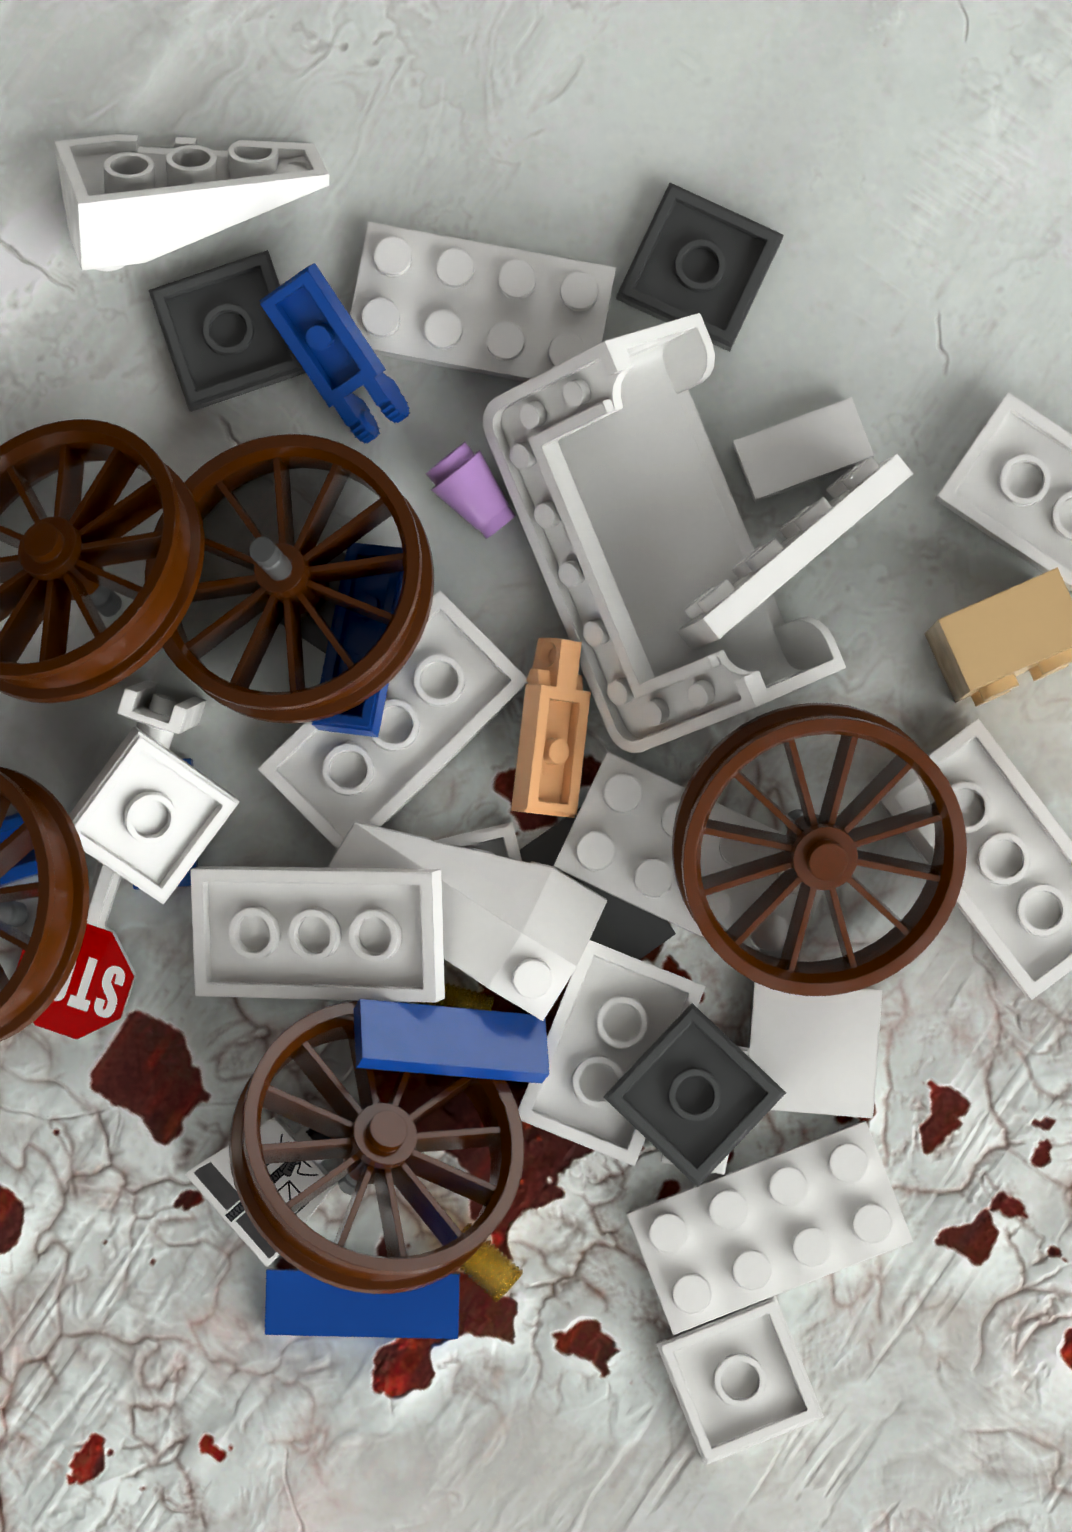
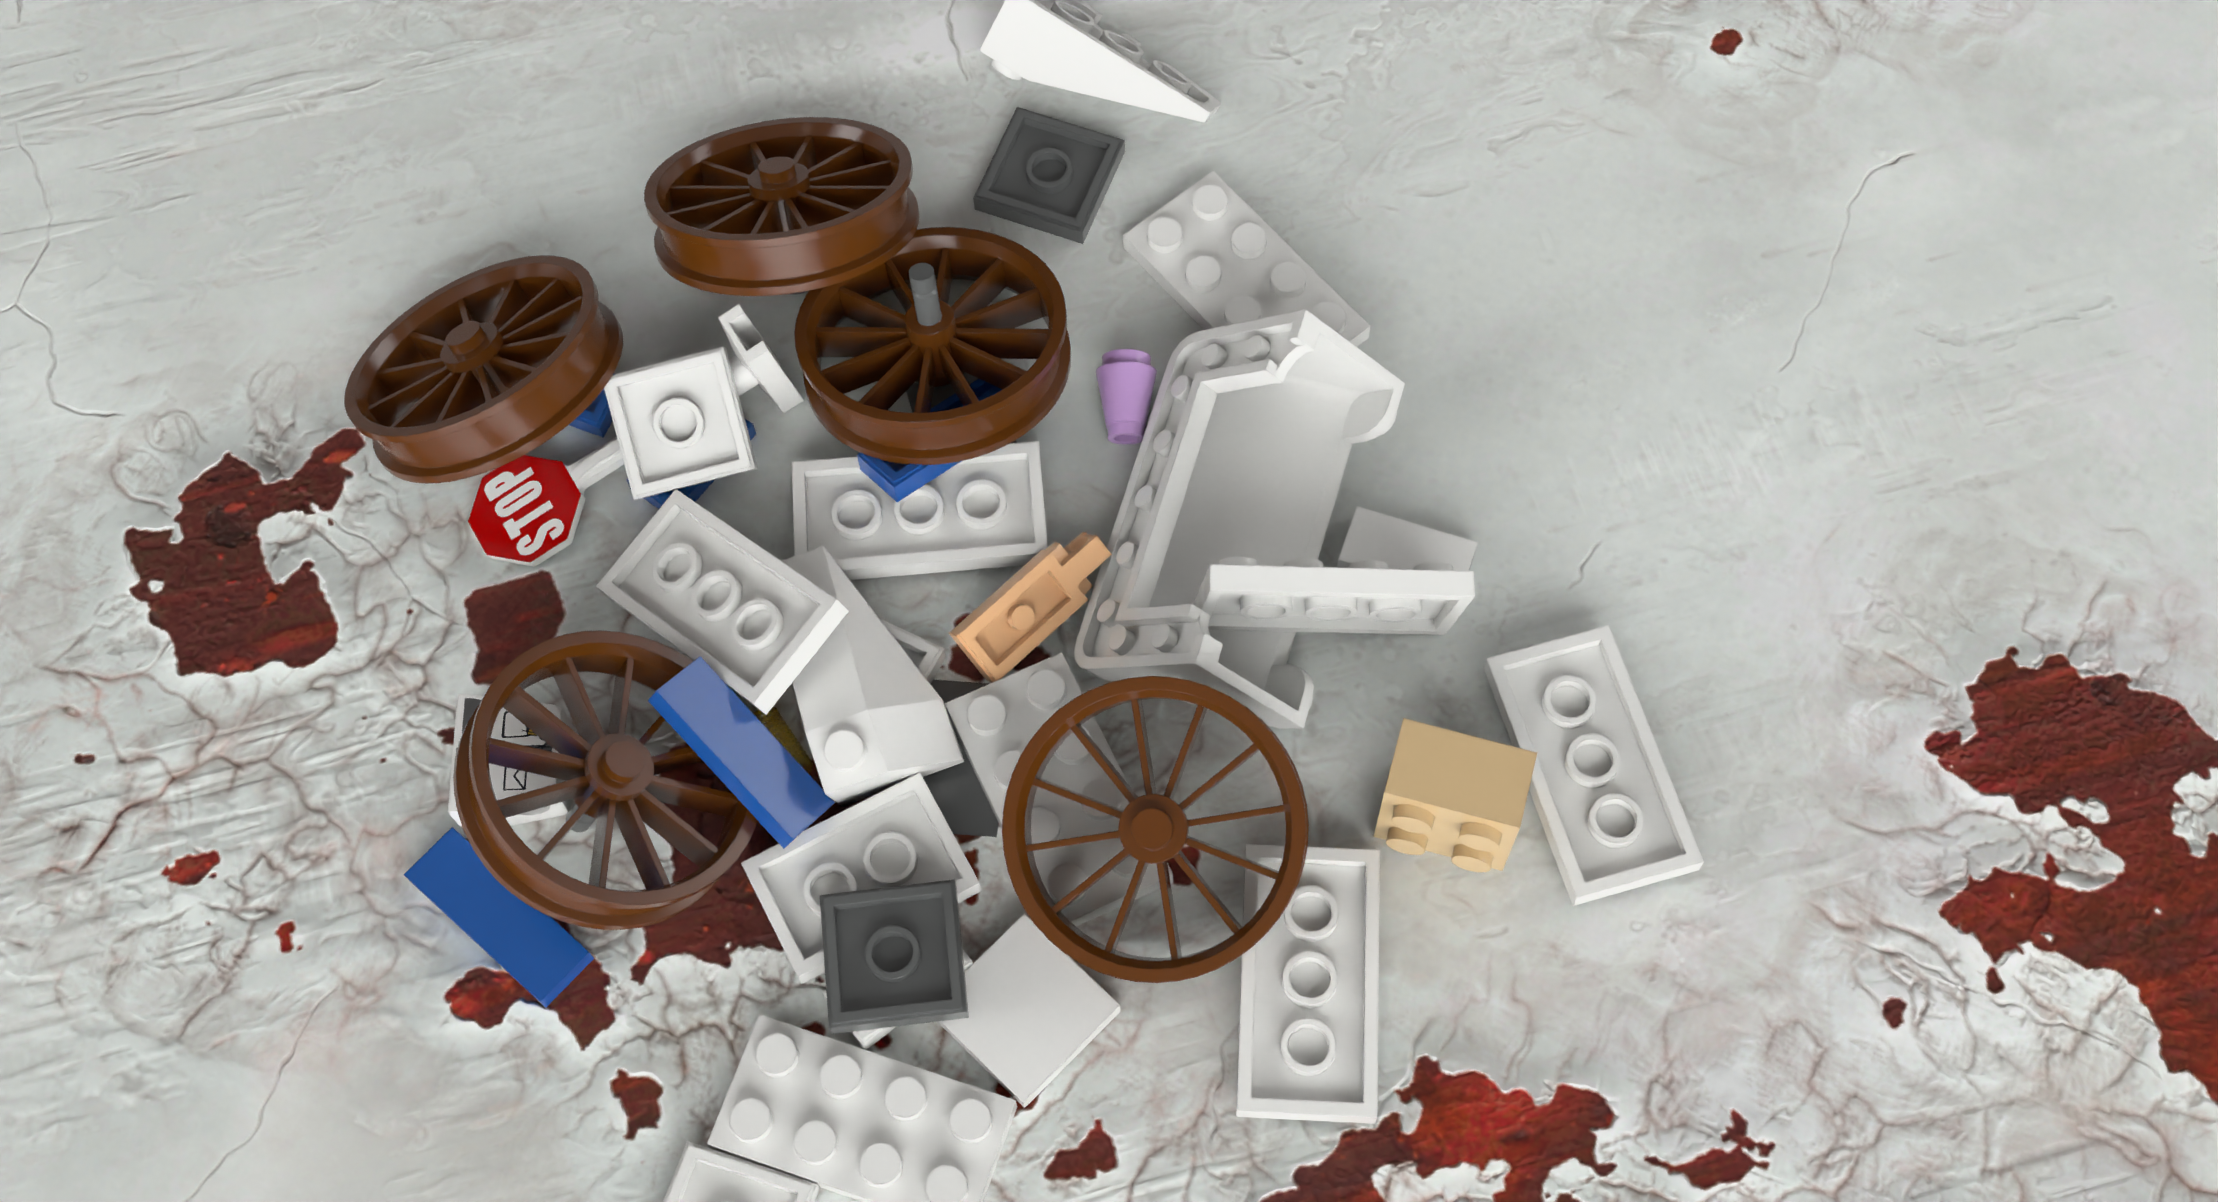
camera: 40 degrees right, 20 degrees down
blue hinge [259,263,410,444] -> none
clear yellow piece [460,1223,523,1302] -> none
dark grey tile [616,183,784,352] -> none

